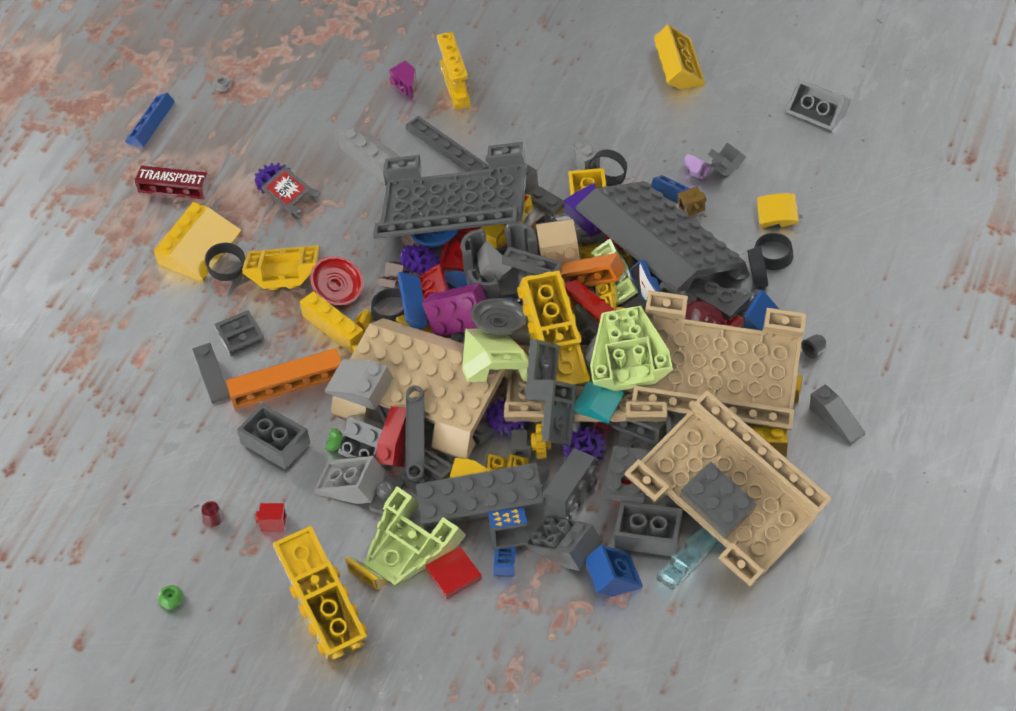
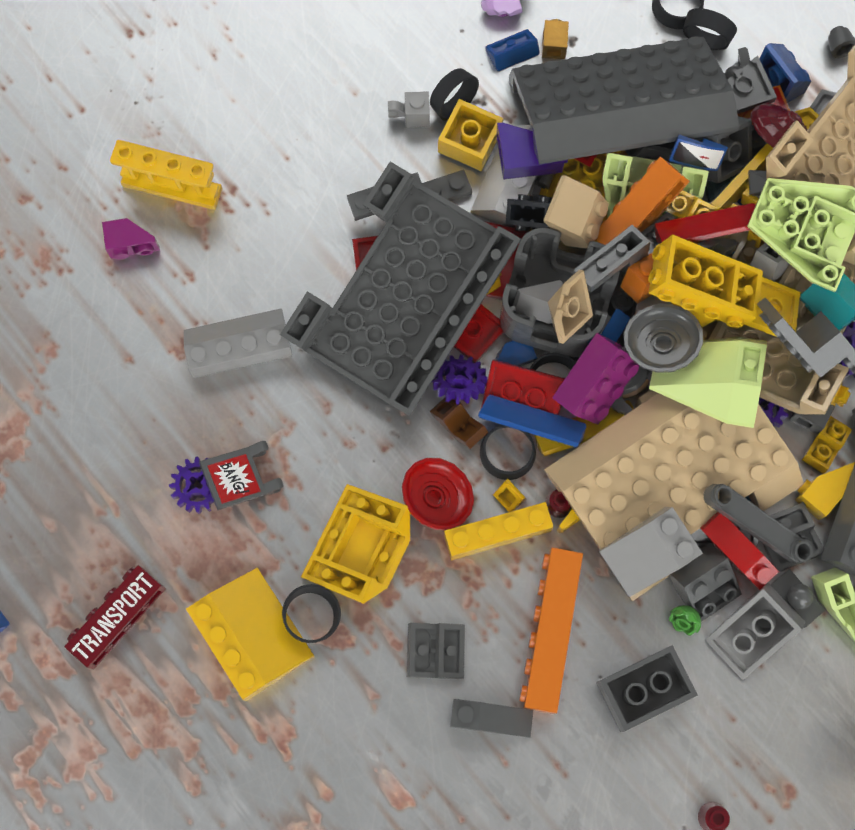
camera: 65 degrees left, 25 degrees up
red brick [255,503,287,531] -> none
dark grey tile [406,116,489,172] -> none
none -> tan slope [548,270,593,344]

